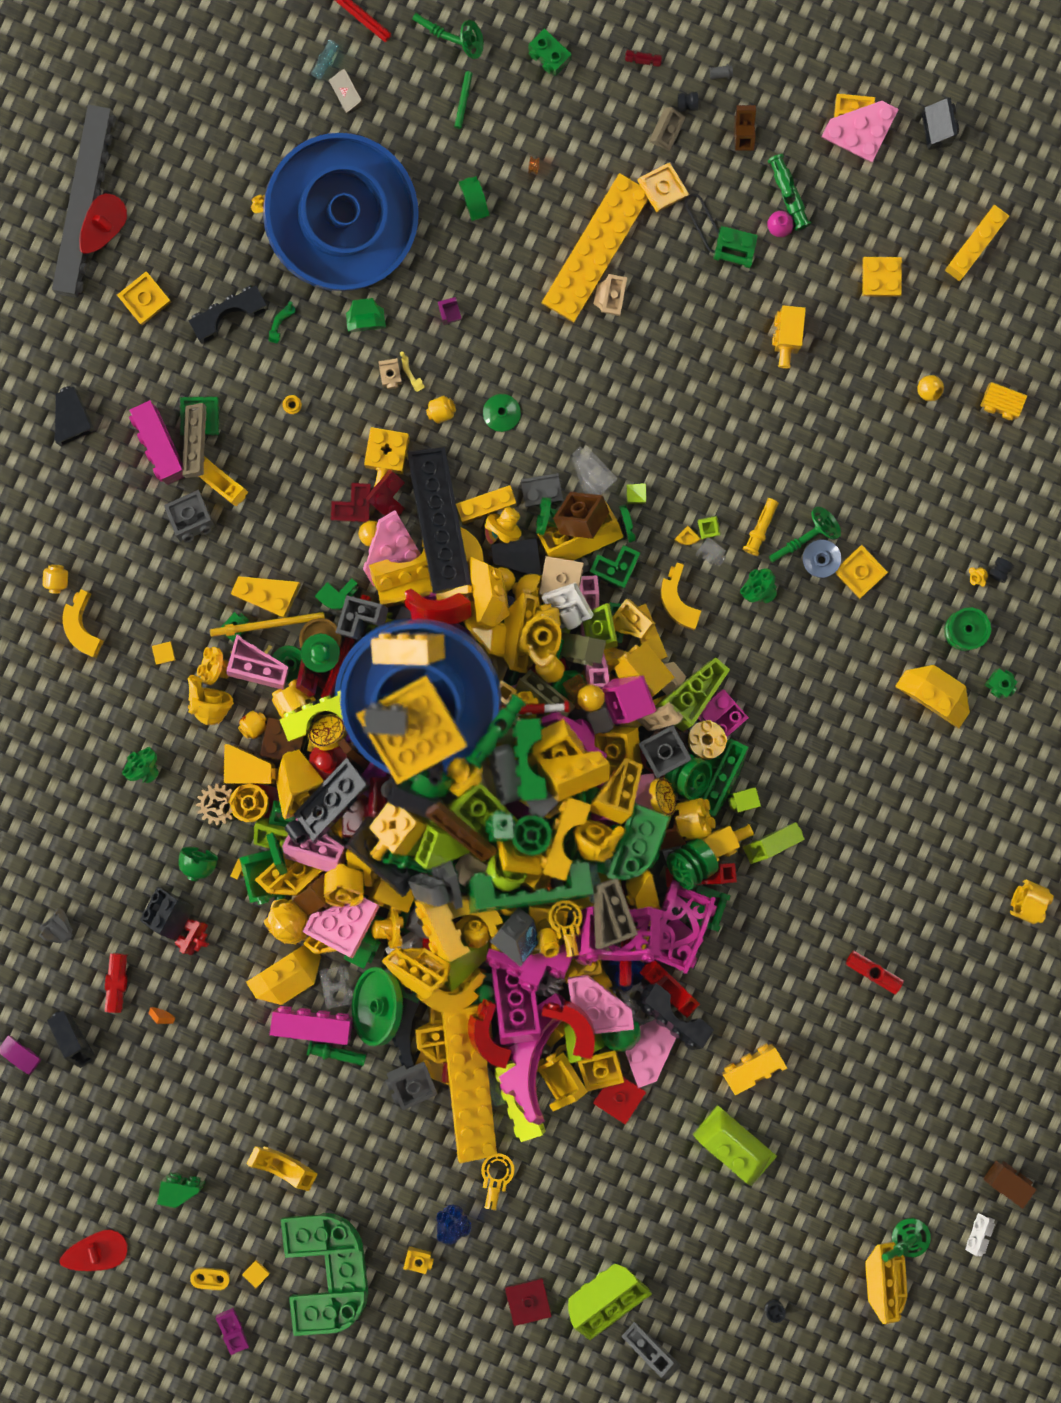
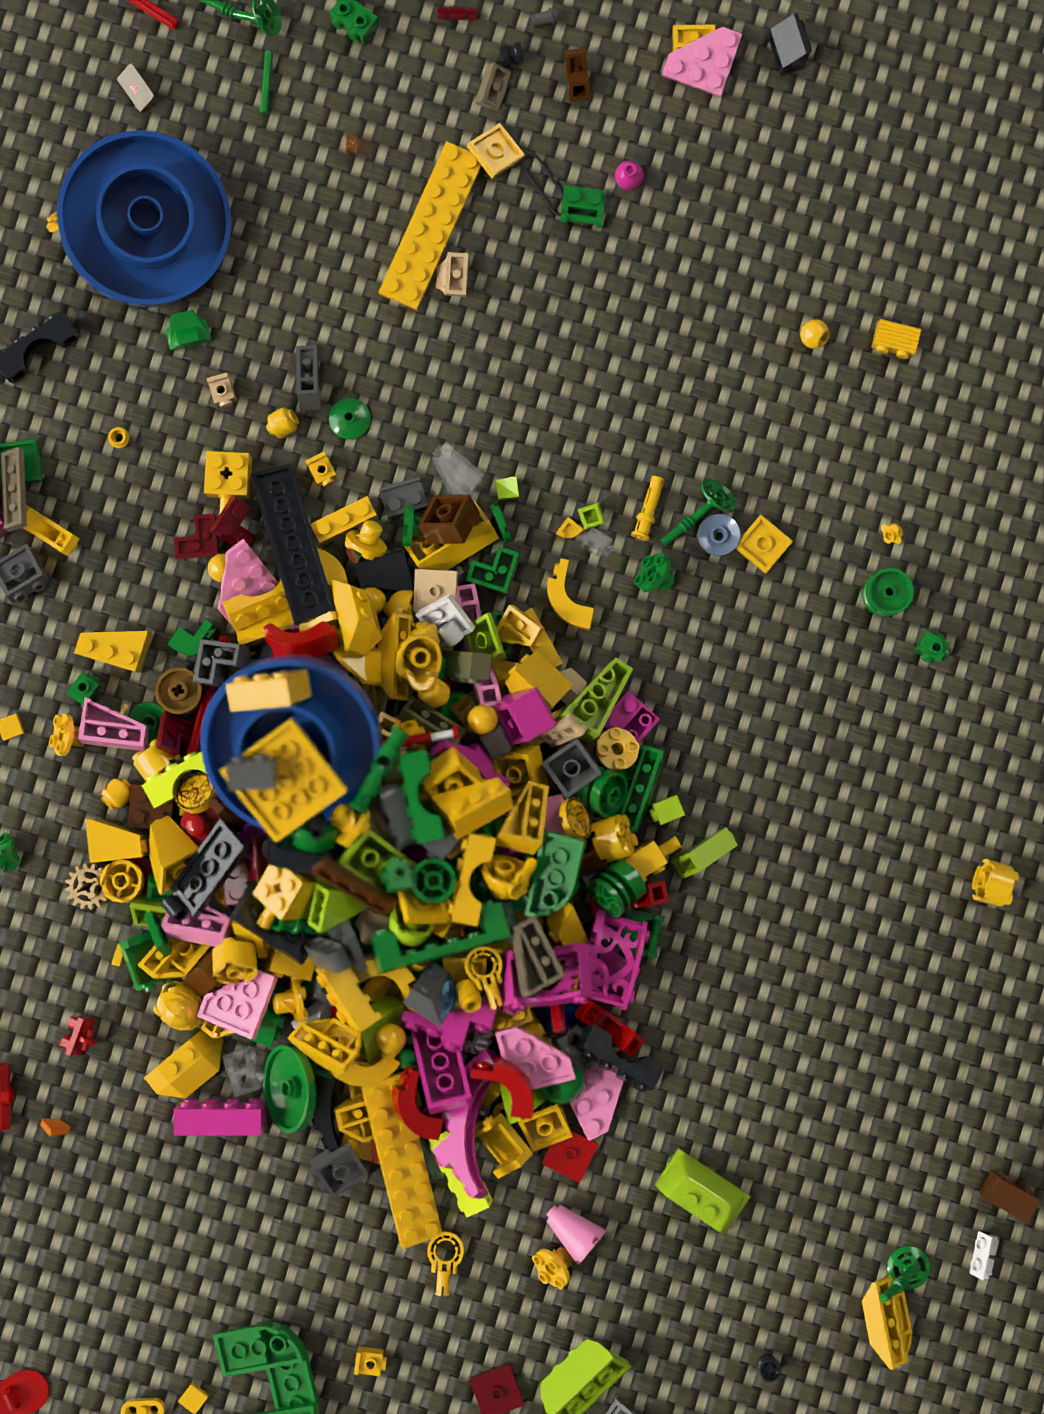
camera: 10 degrees left, 0 degrees up
black slope [140,887,194,941] -> none
green slope [157,1172,205,1208] -> none
green cylinder [178,846,218,881] -> none
yellow head [188,675,234,725] -> none
yellow bar [210,612,325,637] -> none
yellow arch [247,1146,318,1191] -> none
green piece [269,301,296,344] -> none
green plate [301,634,340,672] -> none
green pin [307,1040,366,1067] -> none
clear light blue pin [311,40,339,80] -> none
light yellow piece [400,351,425,392] -> none
clear blue plate [436,1205,471,1245] -> none
magenta panel [438,297,462,325] -> none
green brick [459,176,490,221] -> none
yellow head [463,919,489,948] -> none
yellow wedge [722,1043,787,1095] -> none
green piece [768,154,812,231] -> none
yellow brick [772,305,806,369] -> none
red piece [845,950,904,995] -> none
yellow plate [862,257,902,297] -> none
yellow wedge [895,665,970,729] -> none
yellow arch [945,205,1009,282] -> none
black wheel [988,557,1014,583] -> none
none -> dark grey slope [296,345,321,411]
none -> yellow brick [306,452,337,487]
none -> yellow piece [375,1023,406,1054]
none -> yellow plate [532,1247,573,1289]
none -> bright pink cone [546,1205,607,1265]

